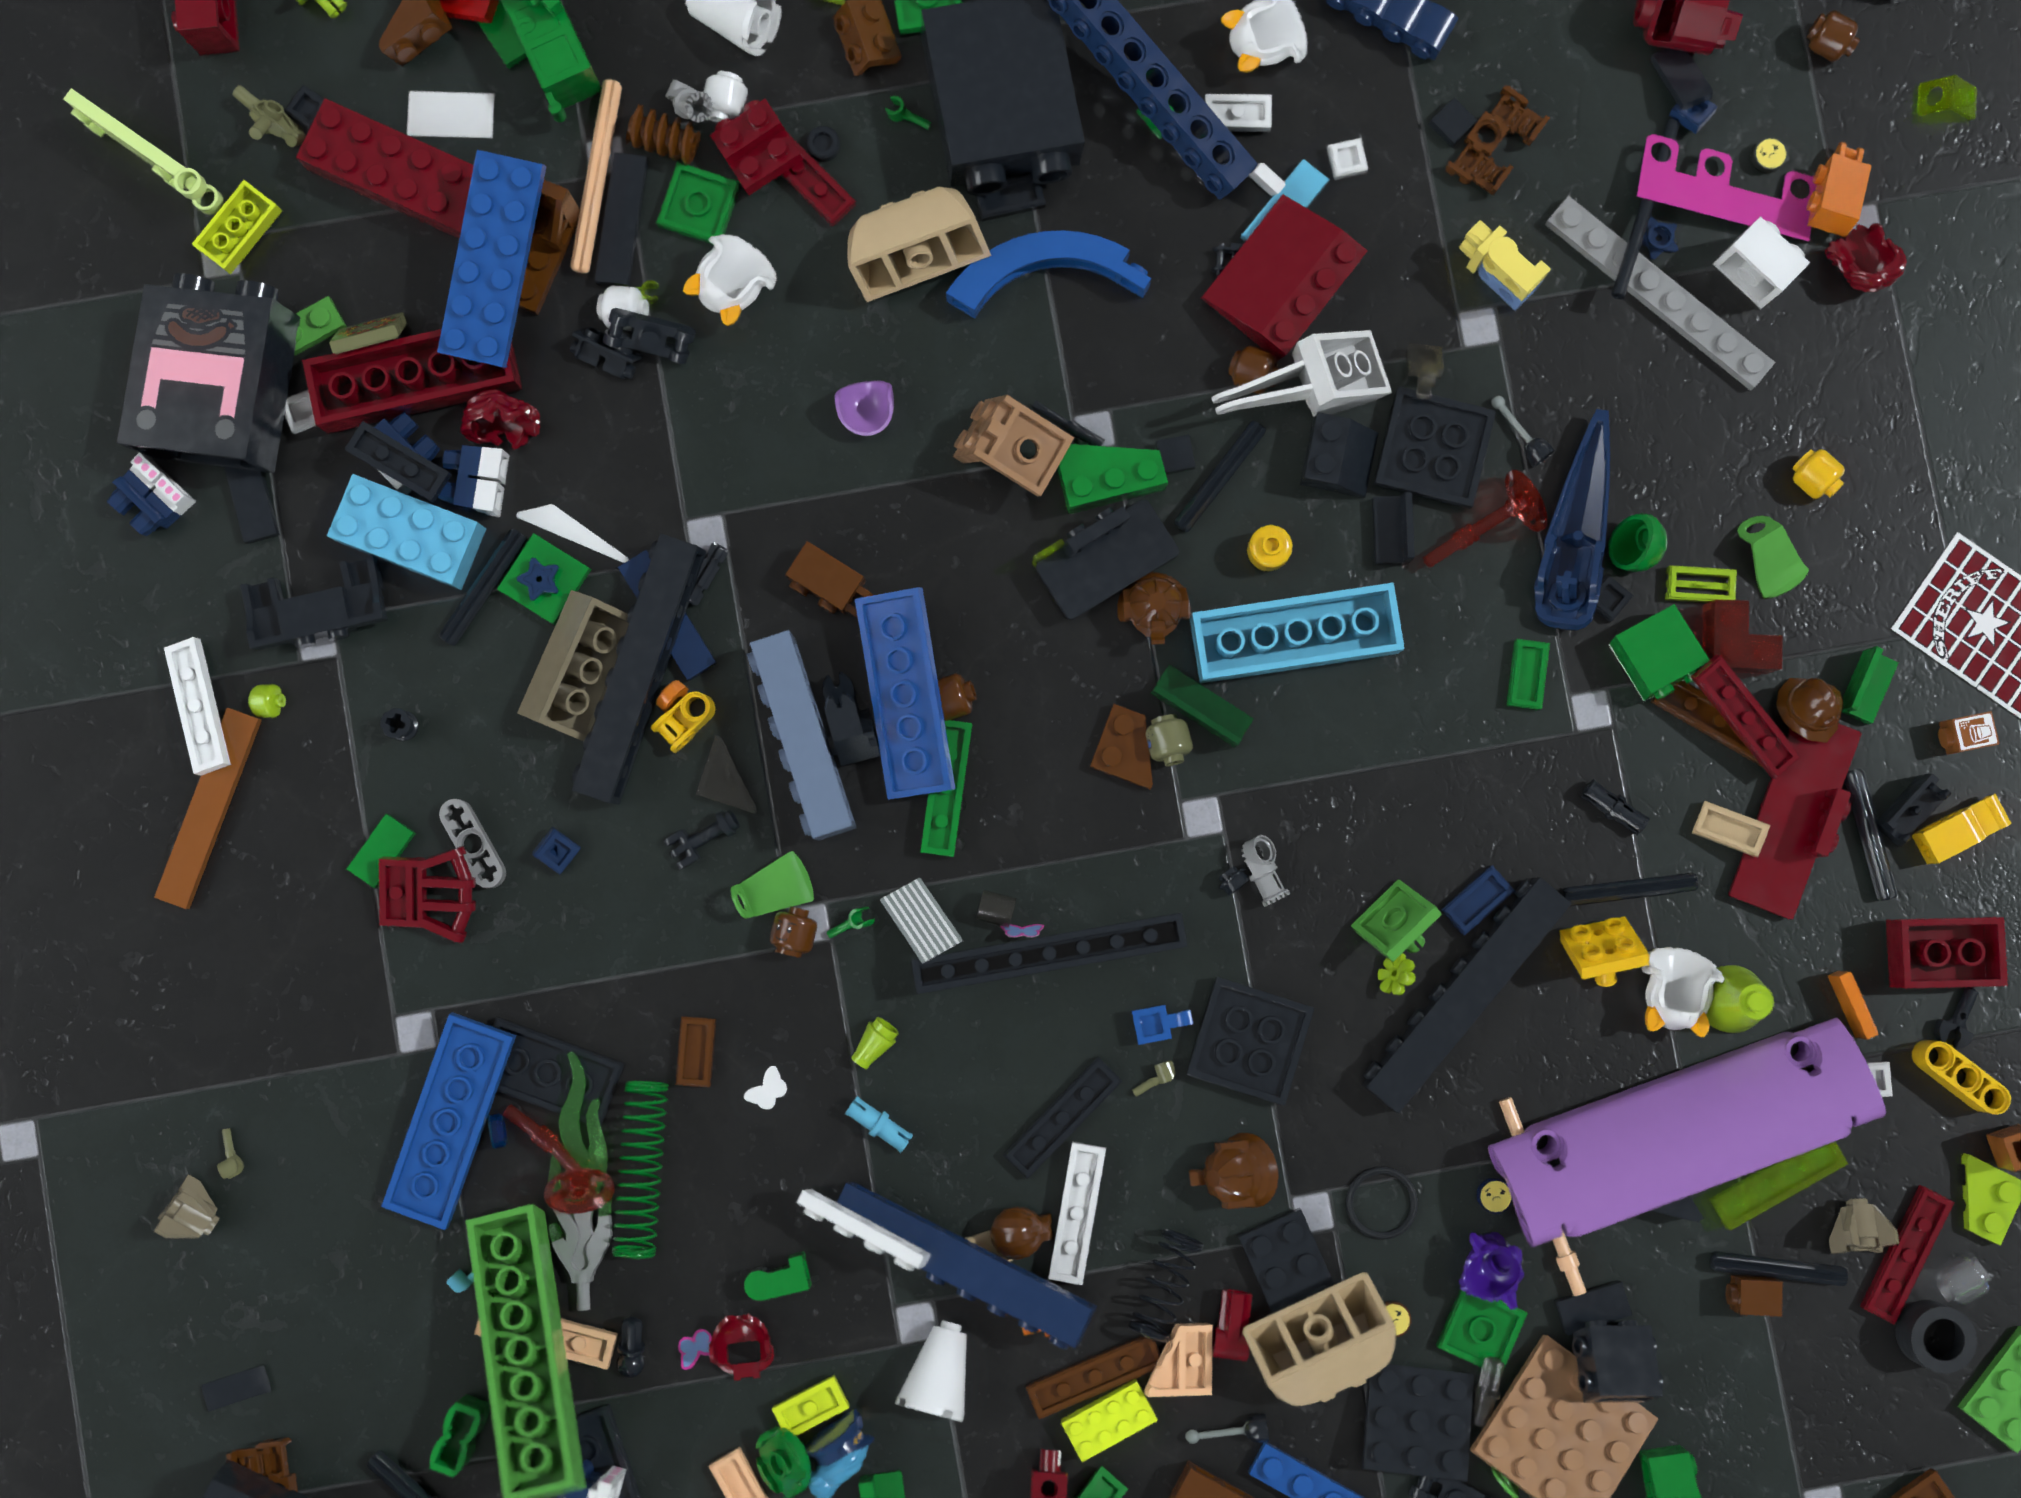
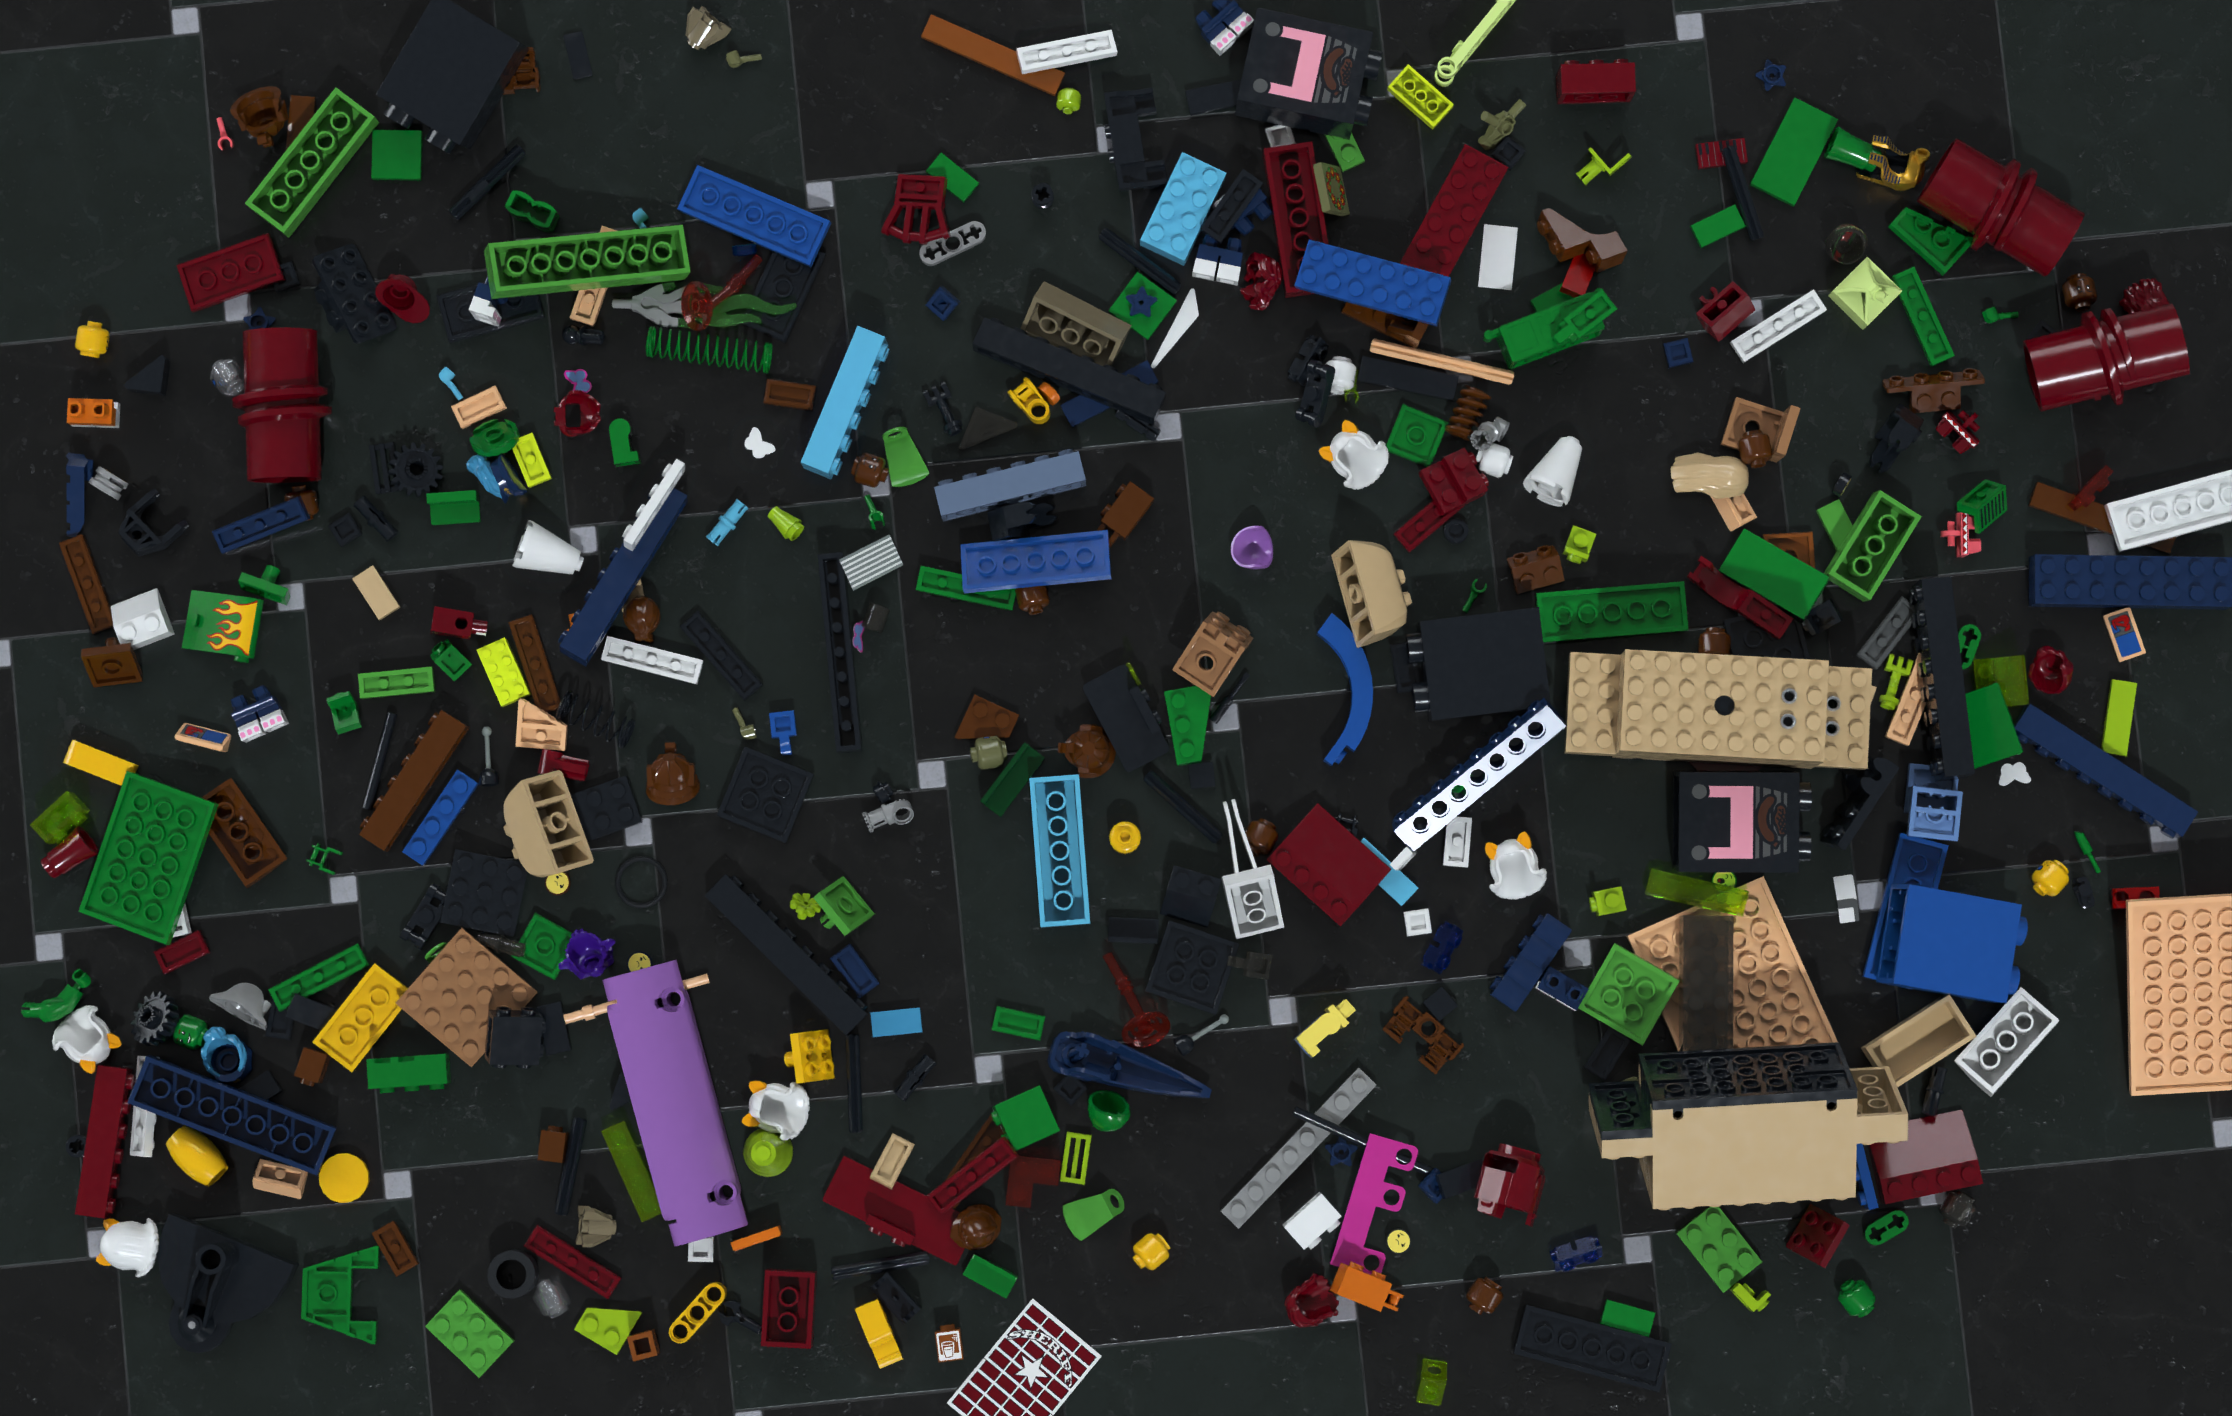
camera: 95 degrees right, 0 degrees up
none -> medium azure brick [801,326,890,479]
none -> dark azure tile [870,1007,923,1037]
none -> clear blue hinge [1422,921,1463,975]

